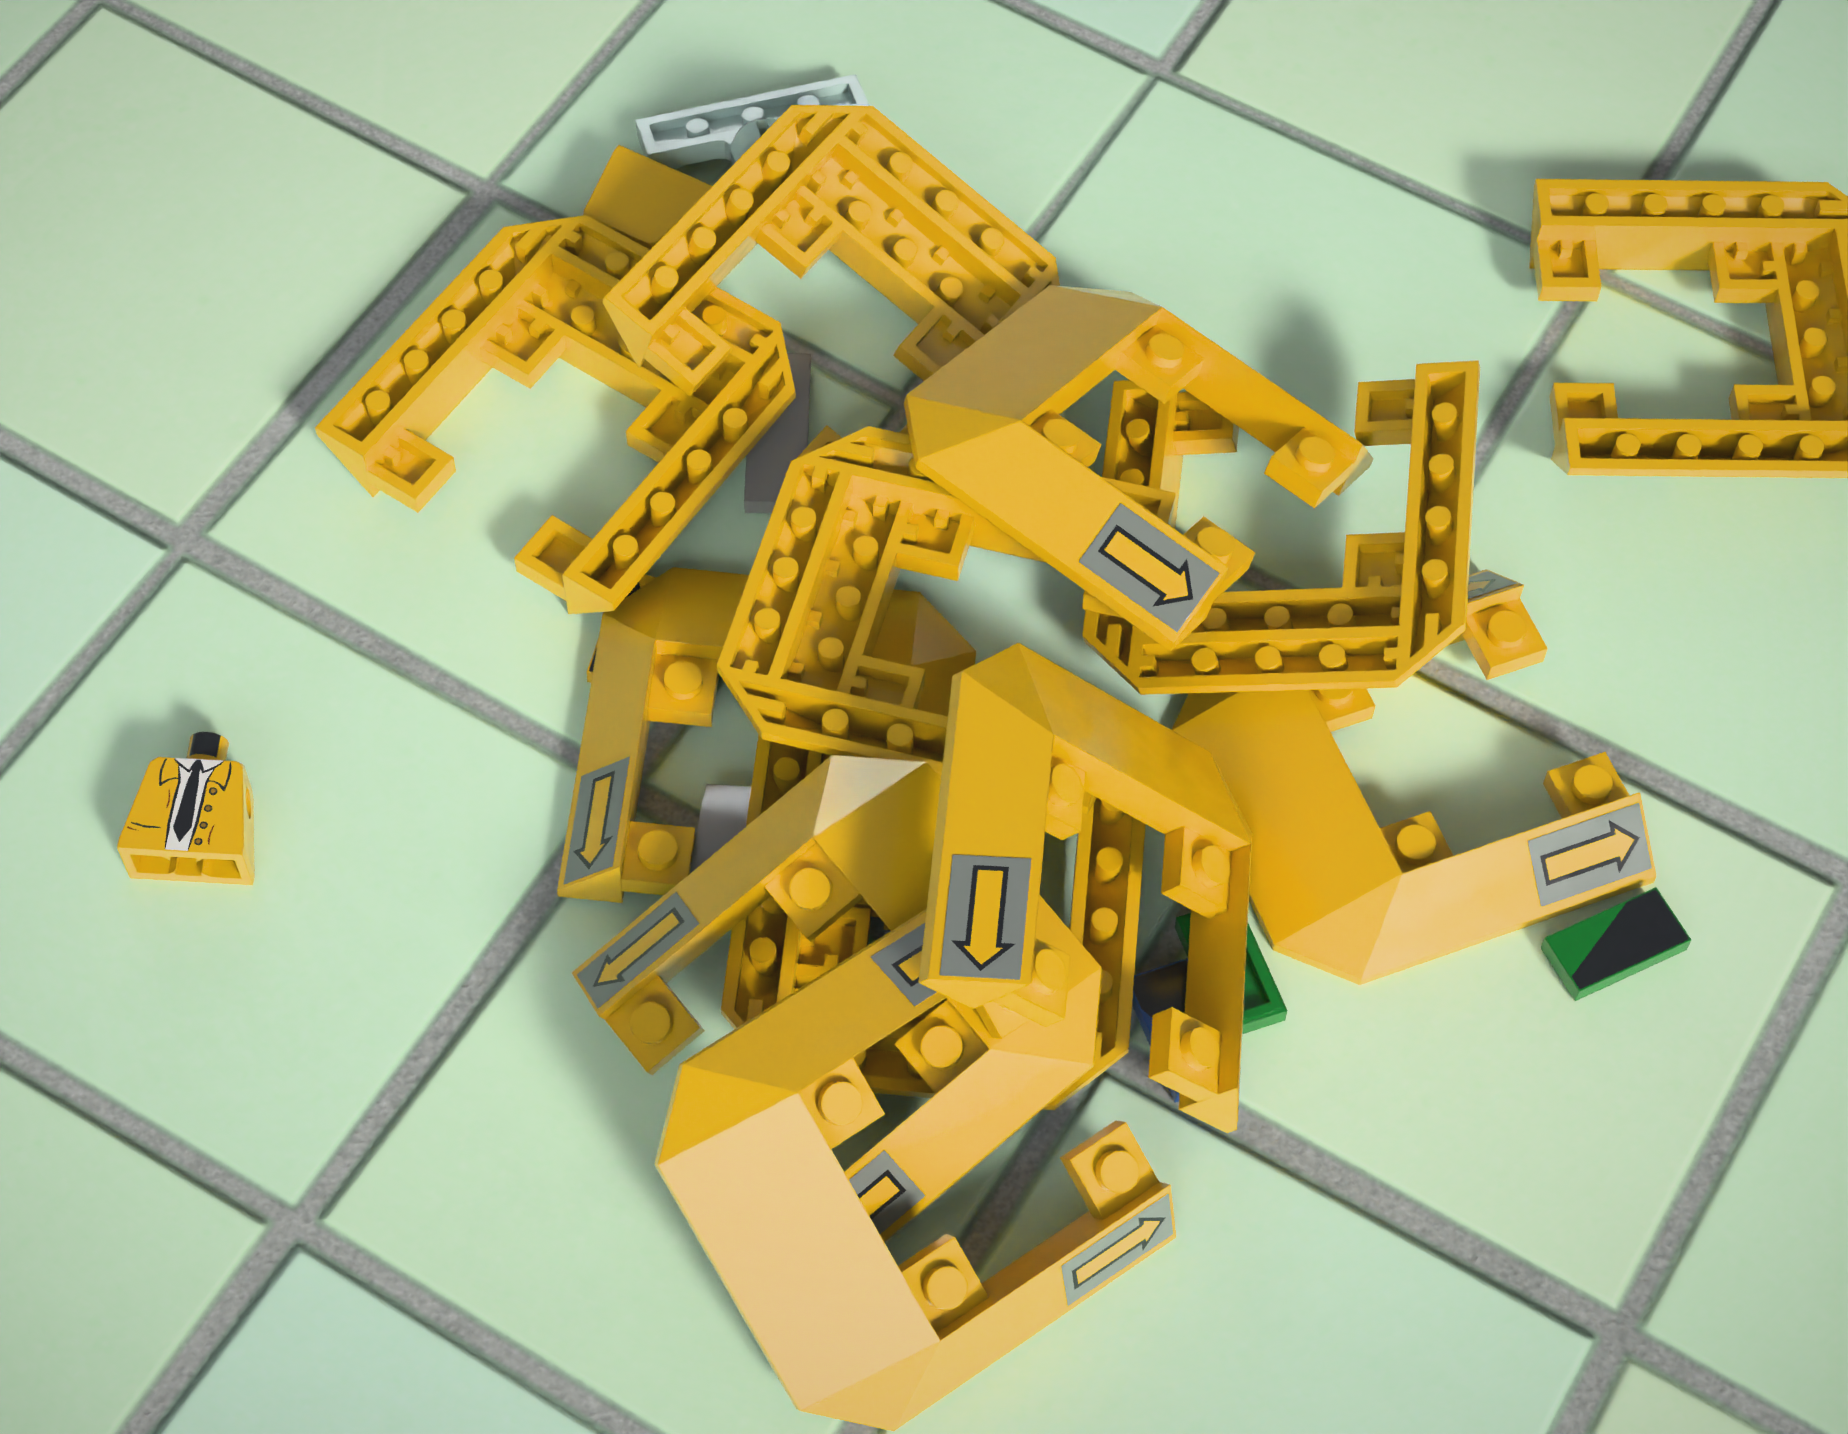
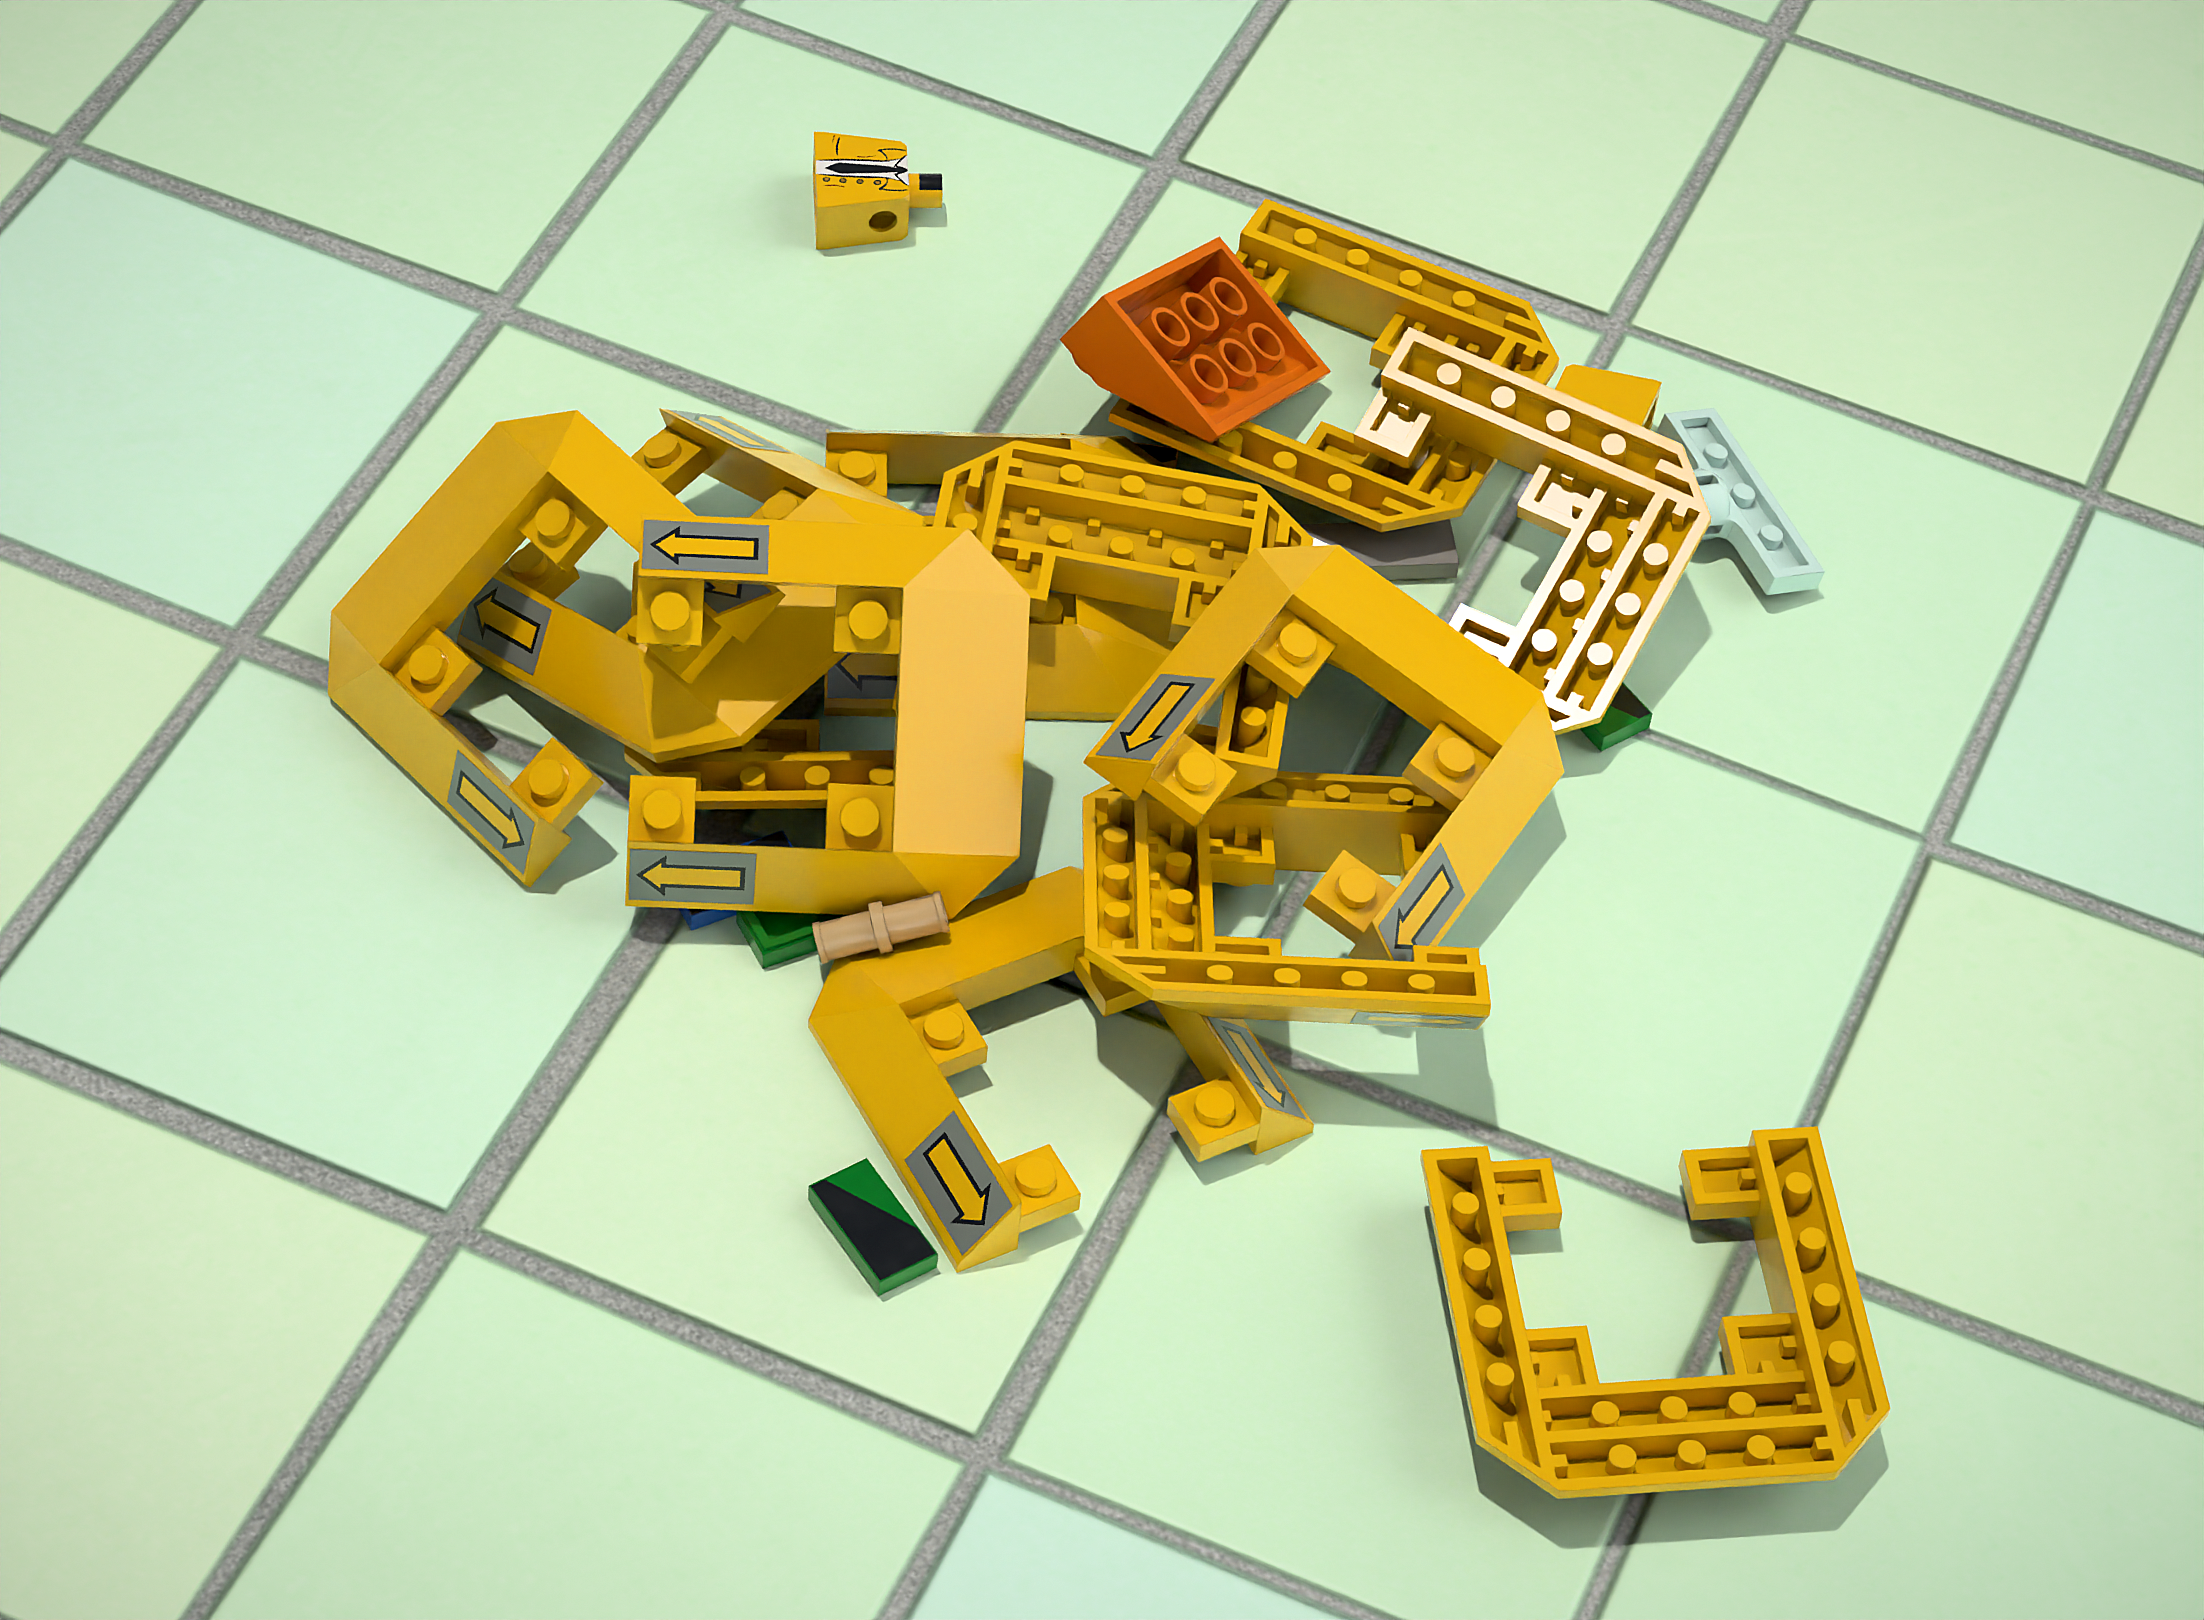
camera: 80 degrees right, 10 degrees down
none -> tan pin [812,891,950,964]
none -> orange slope [1060,236,1331,443]

